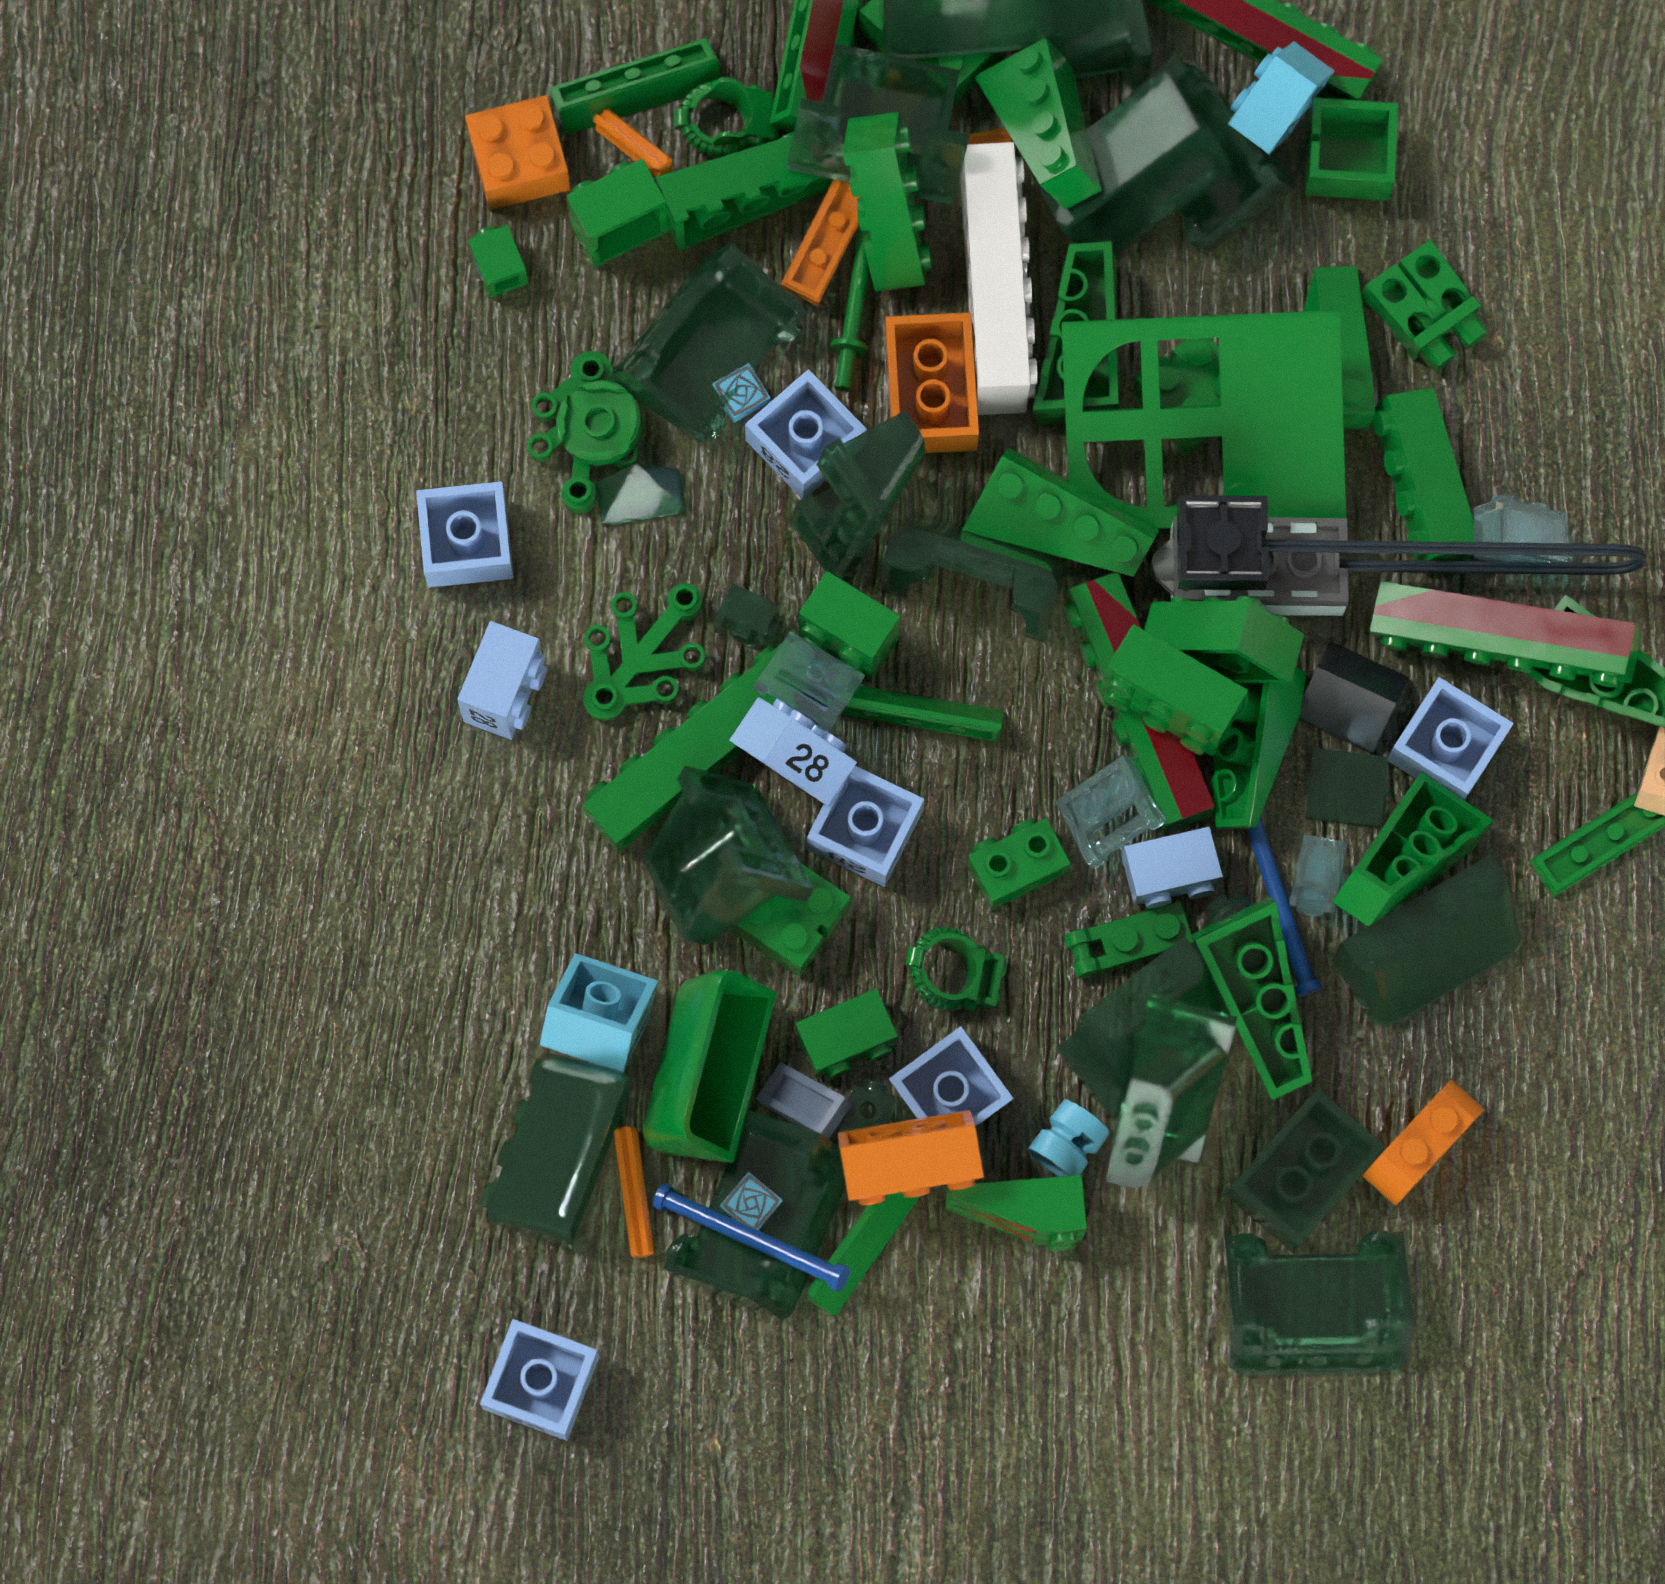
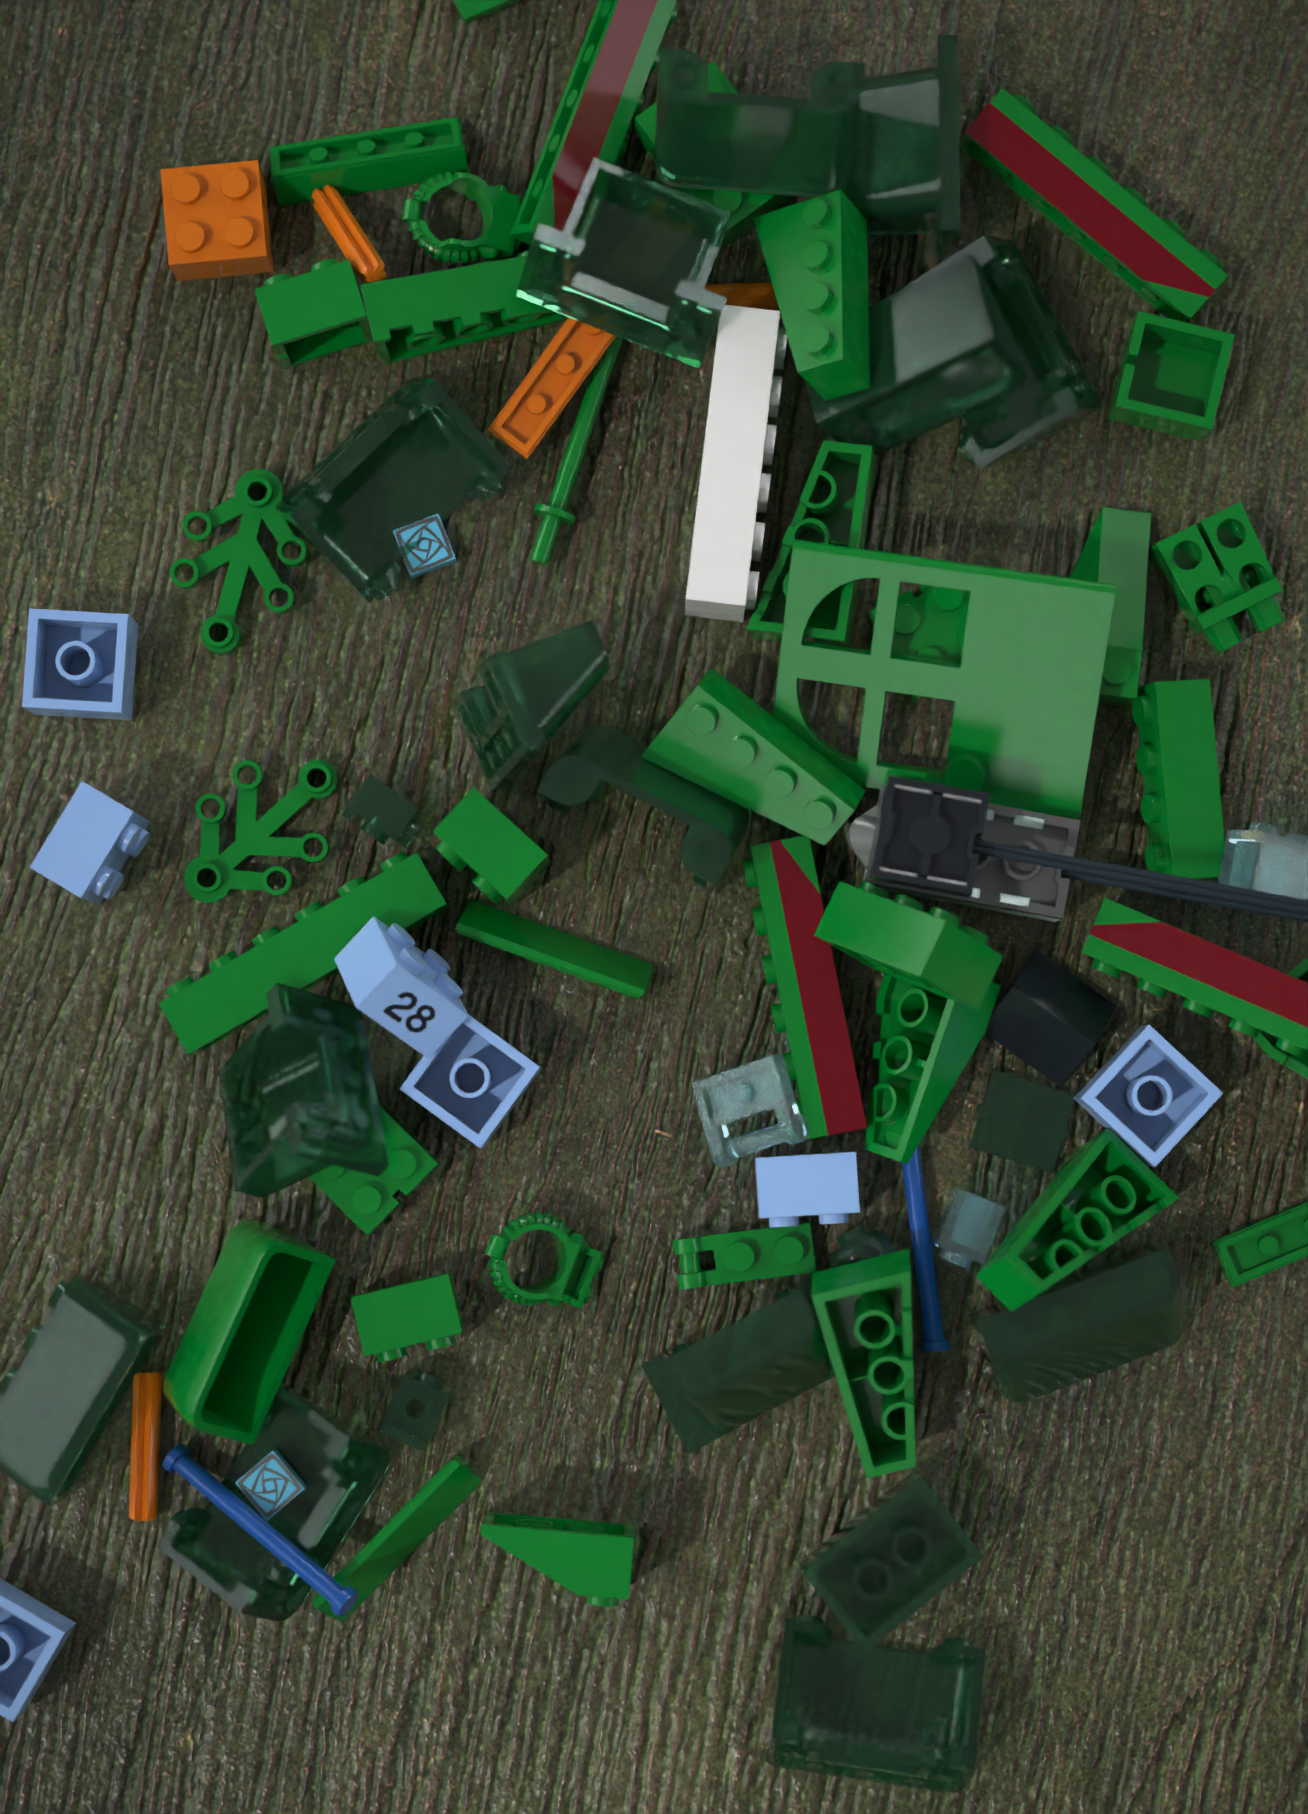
camera: 15 degrees right, 10 degrees up
green brick [468,225,528,299] -> none
medium azure brick [539,953,658,1073] -> none
green tile [556,380,643,466] -> none
clear green slope [595,463,687,526] -> none
light blue brick [745,369,867,500] -> none
clear light blue plate [753,631,865,733] -> none
sand blue tile [756,1062,852,1141] -> none
orange brick [838,1110,984,1205] -> none
green wedge [843,112,933,292] -> none
orange brick [885,312,979,455] -> none
light blue brick [889,1027,1014,1126] -> none
green brick [967,818,1071,911] -> none
medium azure wheel [1027,1099,1110,1177] -> none
green brick [1099,624,1248,757] -> none
clear green windscreen [1105,995,1237,1188] -> none
medium azure brick [1228,42,1334,154] -> none
orange brick [1362,1079,1485,1206] -> none

